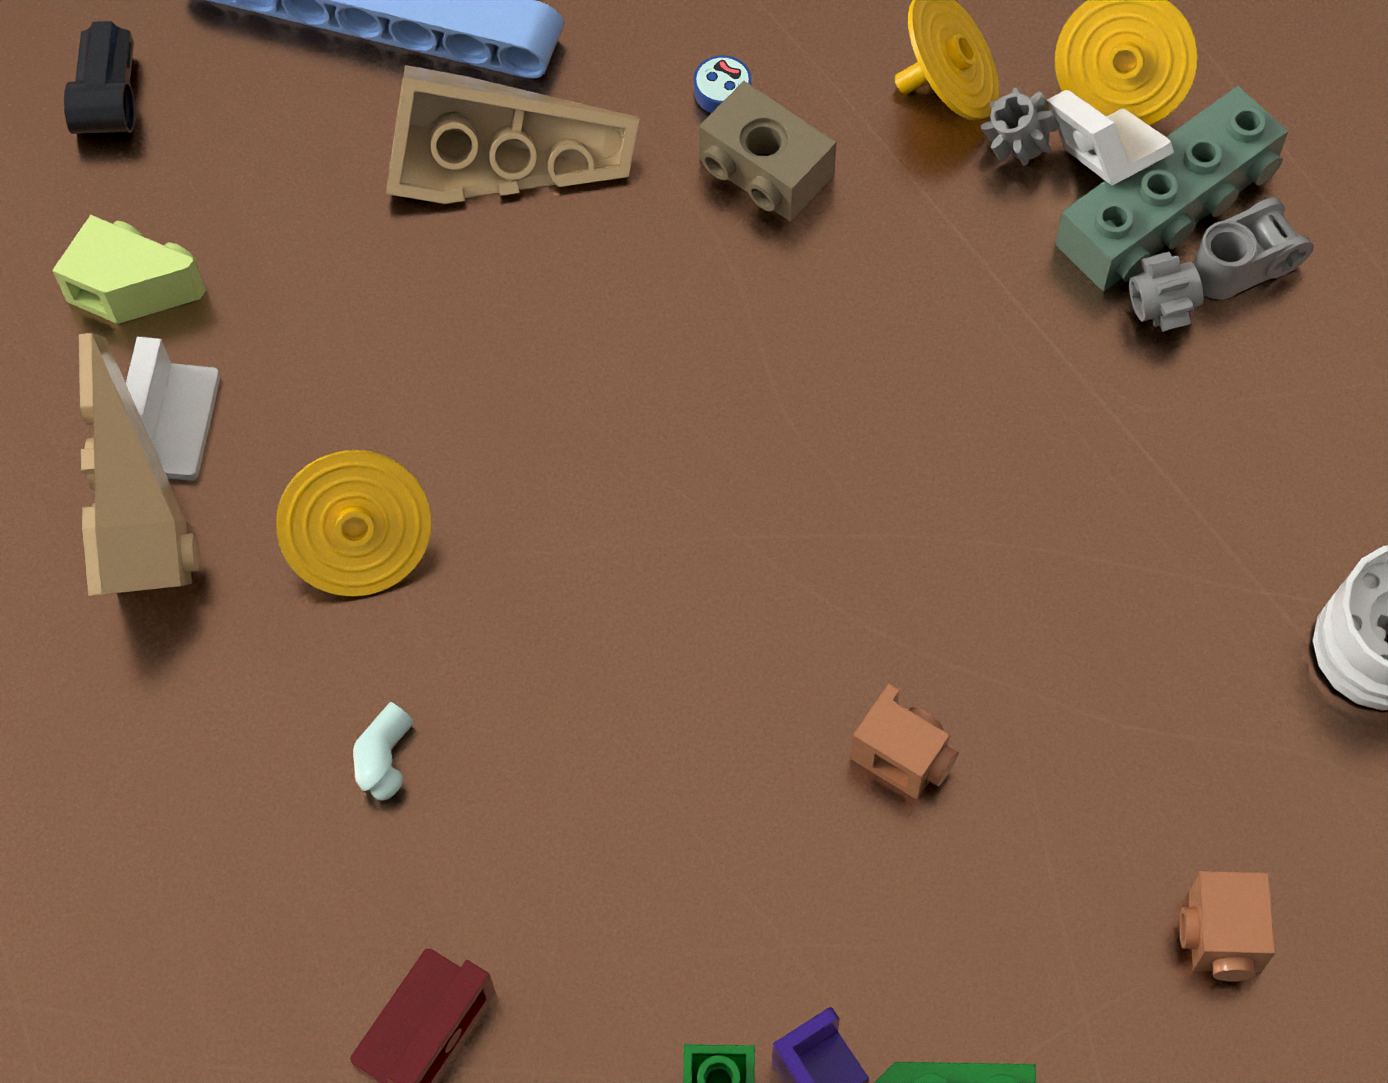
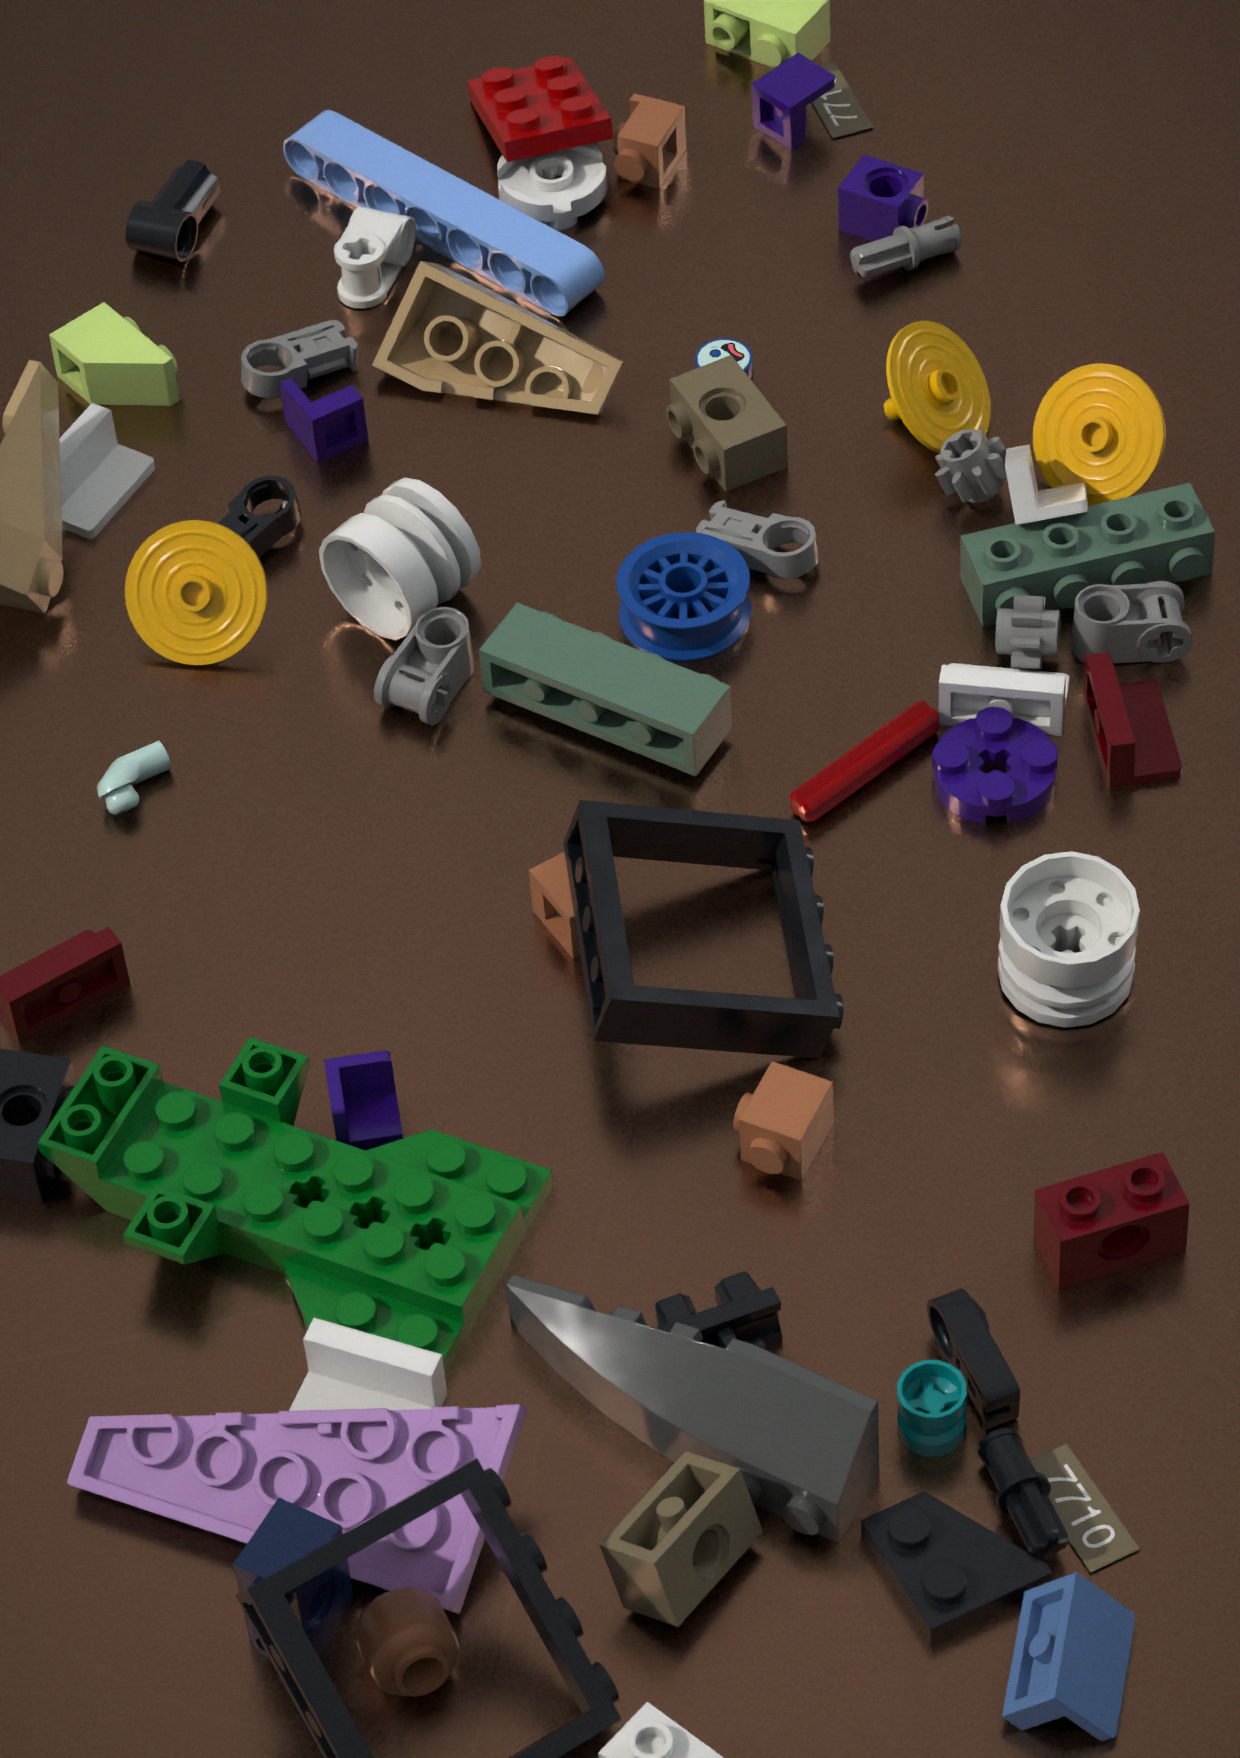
camera: 25 degrees right, 15 degrees down
none -> black piece [218,476,302,558]
none -> light grey piece [241,320,358,398]
none -> dark purple panel [280,378,369,463]
none -> white wheel [319,477,481,640]
none -> white piece [334,206,416,309]
none -> light grey piece [374,607,475,726]
none -> sand green brick [479,602,733,776]
none -> black window [563,800,844,1059]
none -> blue wheel [617,532,751,662]
none -> light grey piece [696,500,820,579]
none -> red axle [790,701,940,823]
none -> dark purple plate [932,707,1058,824]
none -> white panel [939,663,1070,736]
none -> dark red panel [1084,652,1182,788]

